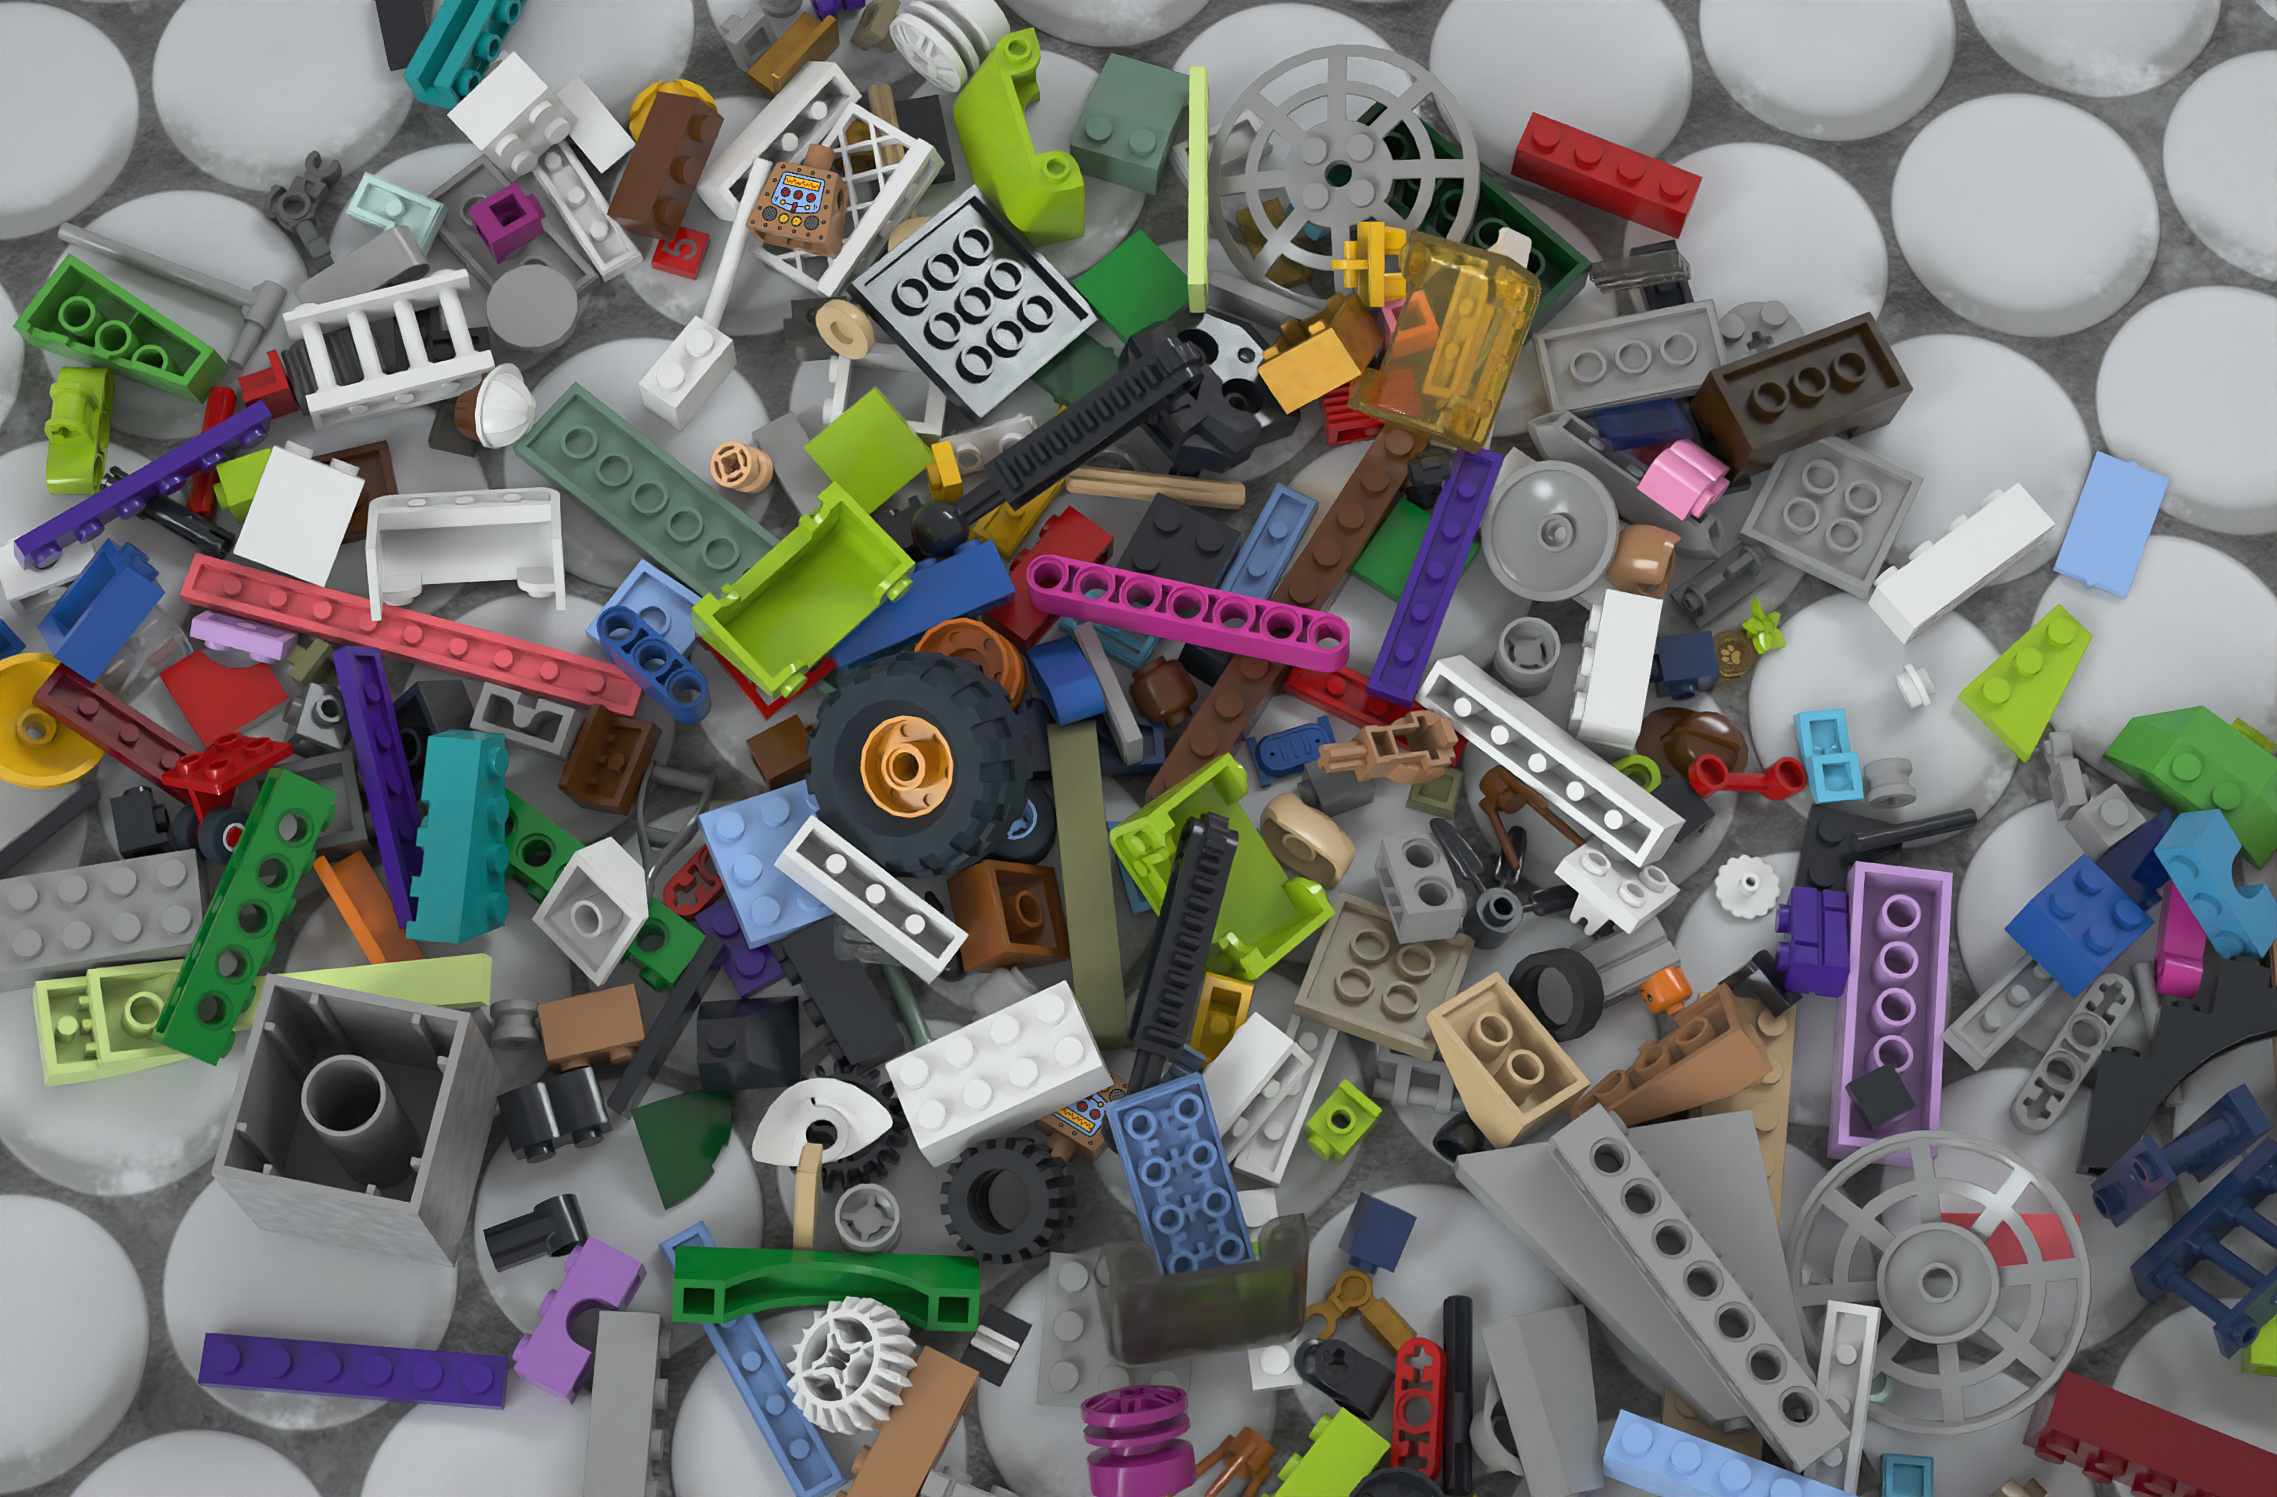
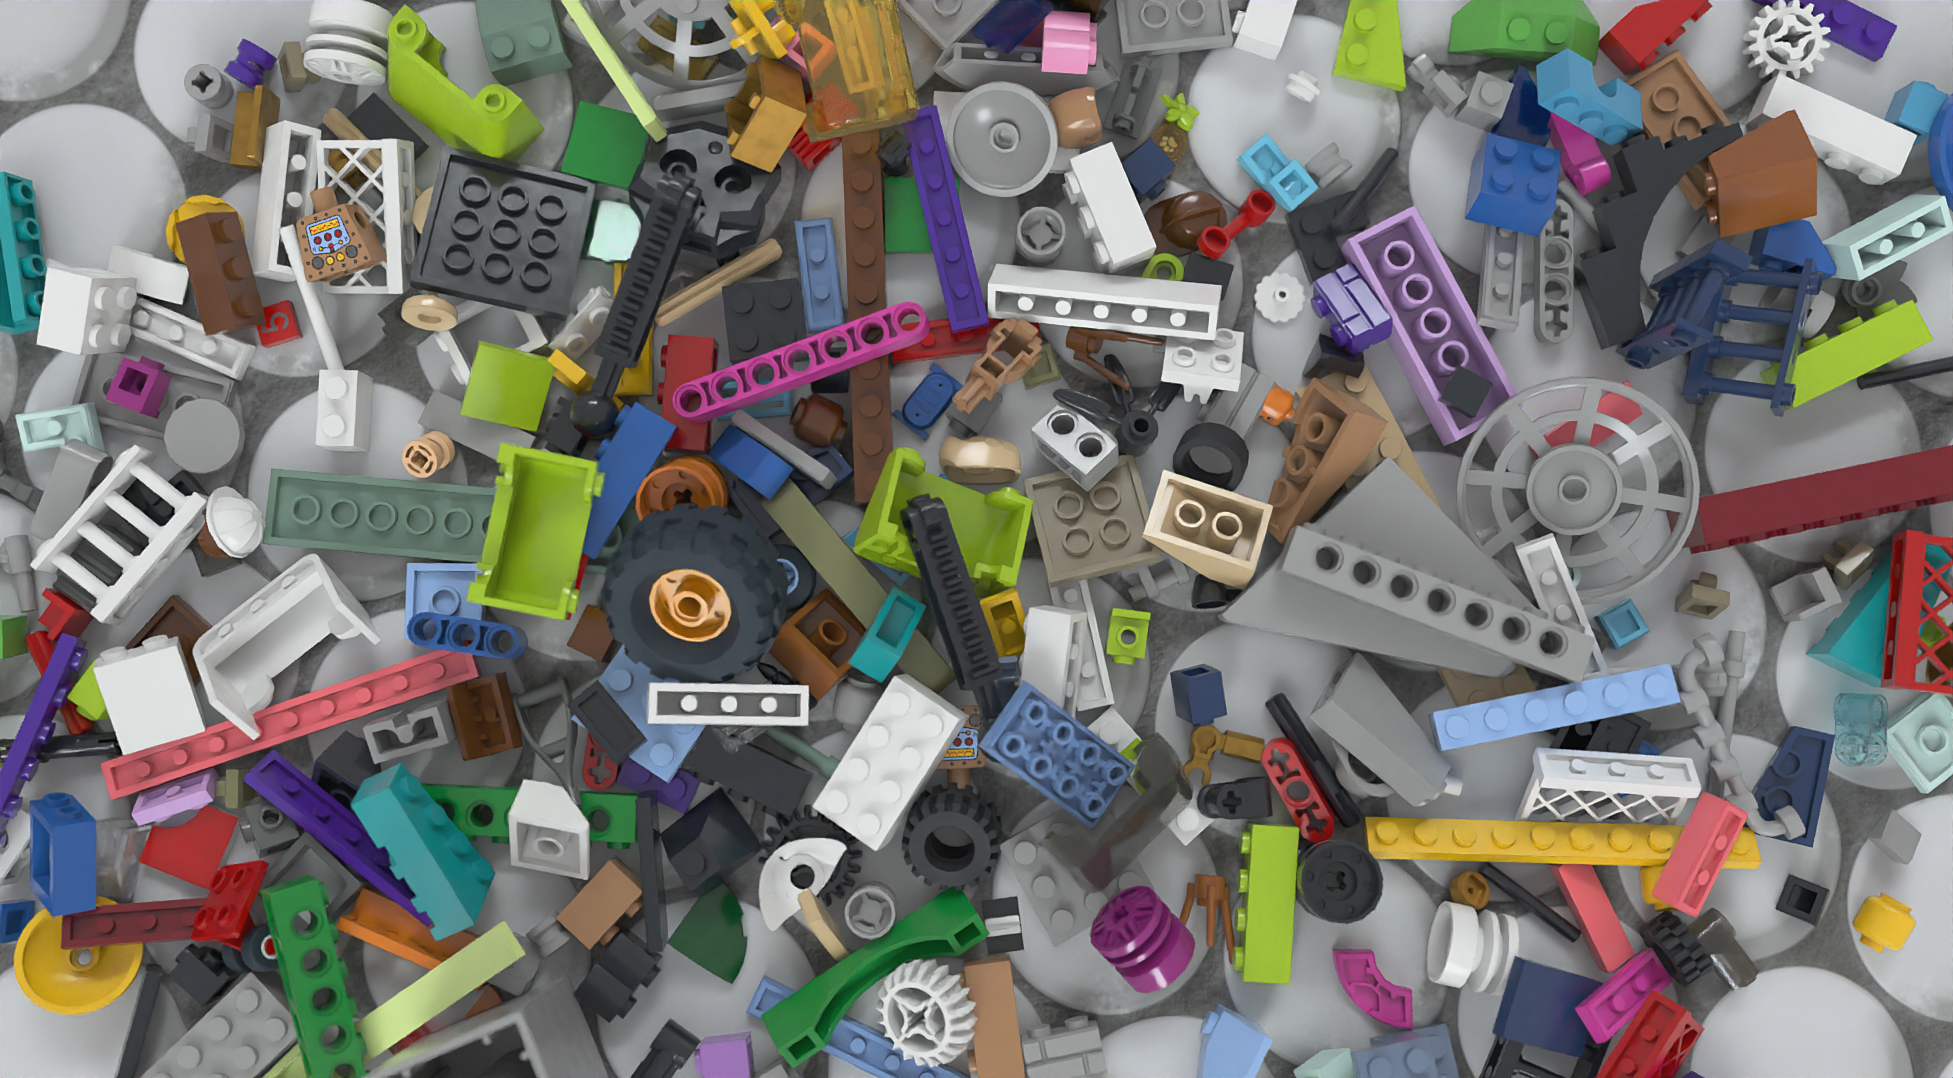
camera: 35 degrees left, 15 degrees up
none -> black tile [567,680,648,766]
none -> teal slope [848,587,927,683]

